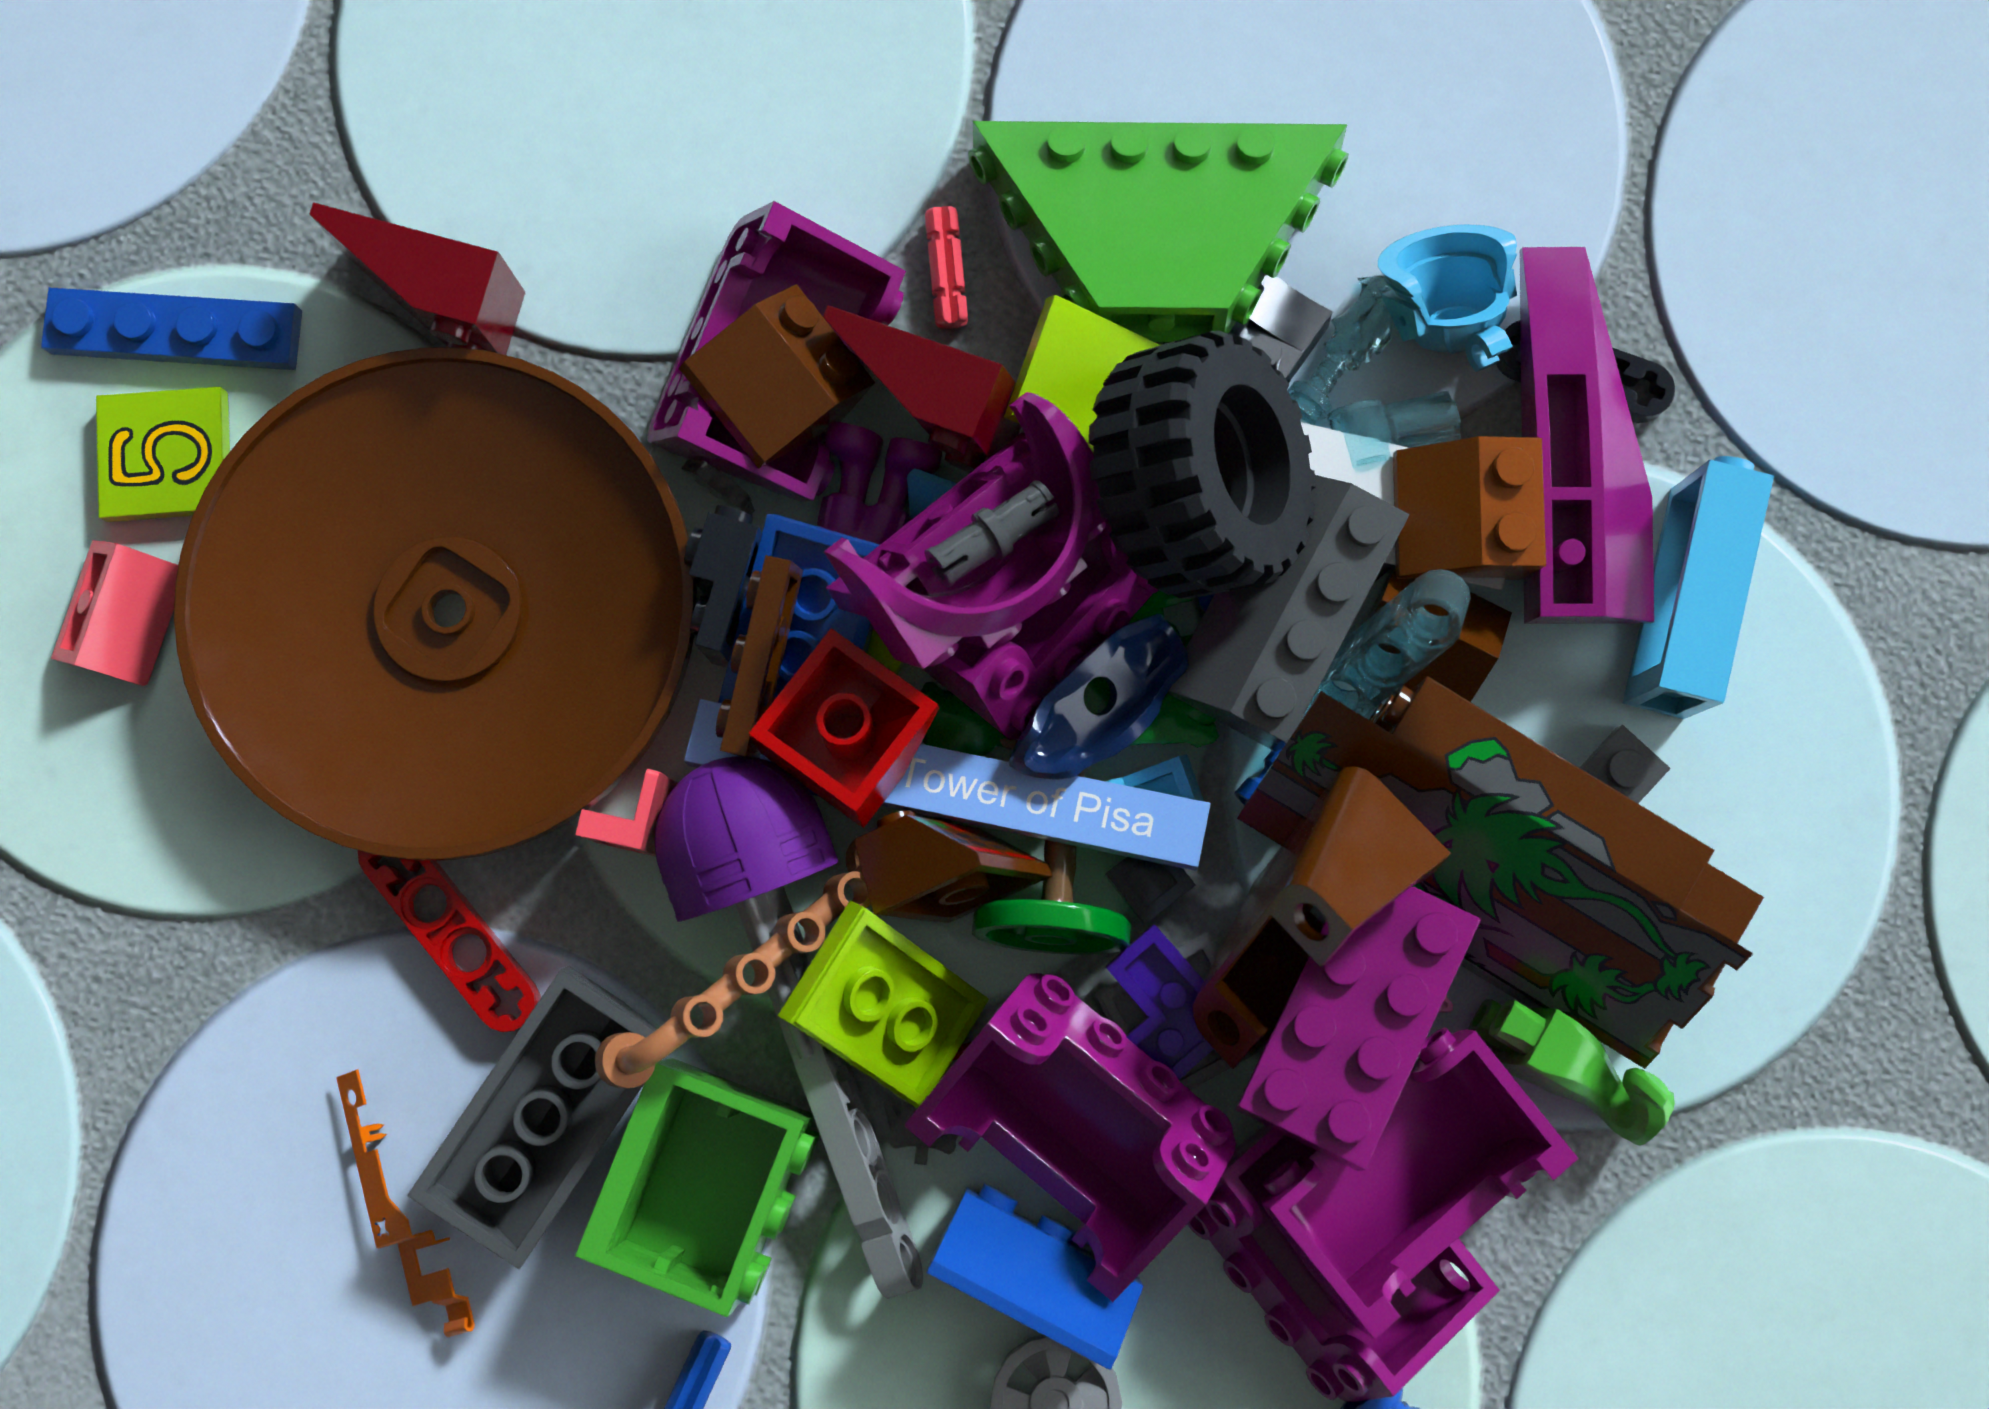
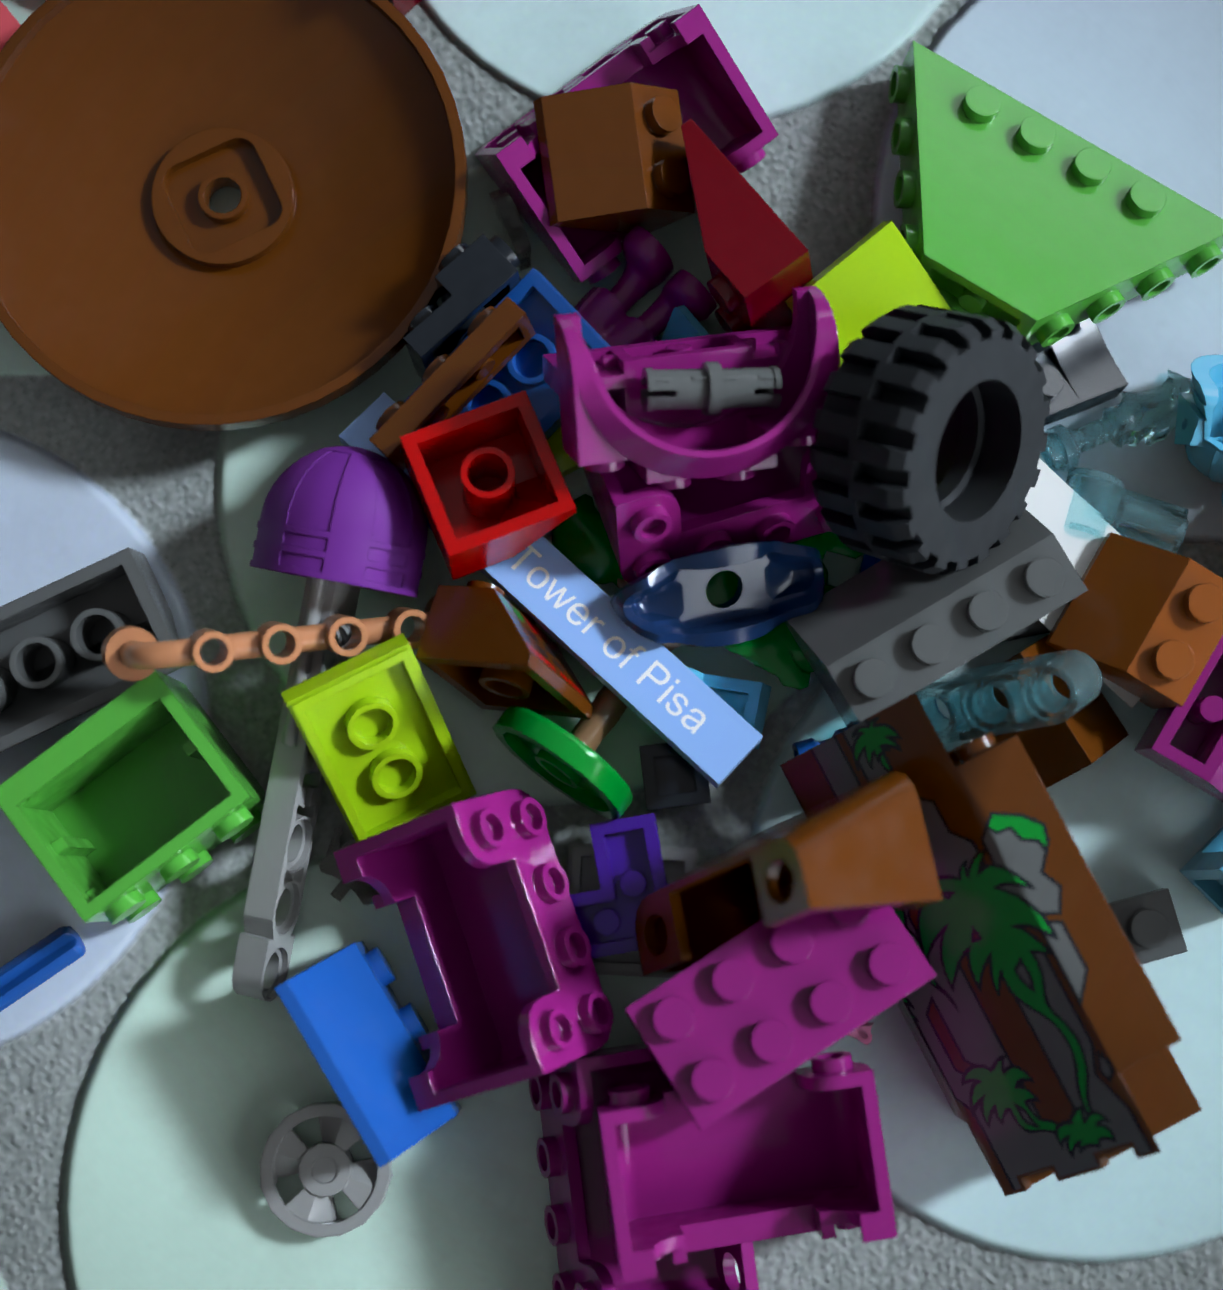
camera: 30 degrees right, 0 degrees up
red beam [358,850,541,1032] -> none
coral panel [575,769,677,857] -> none
coral axle [925,206,968,329] -> none
bright green hips [1467,999,1675,1145] -> none

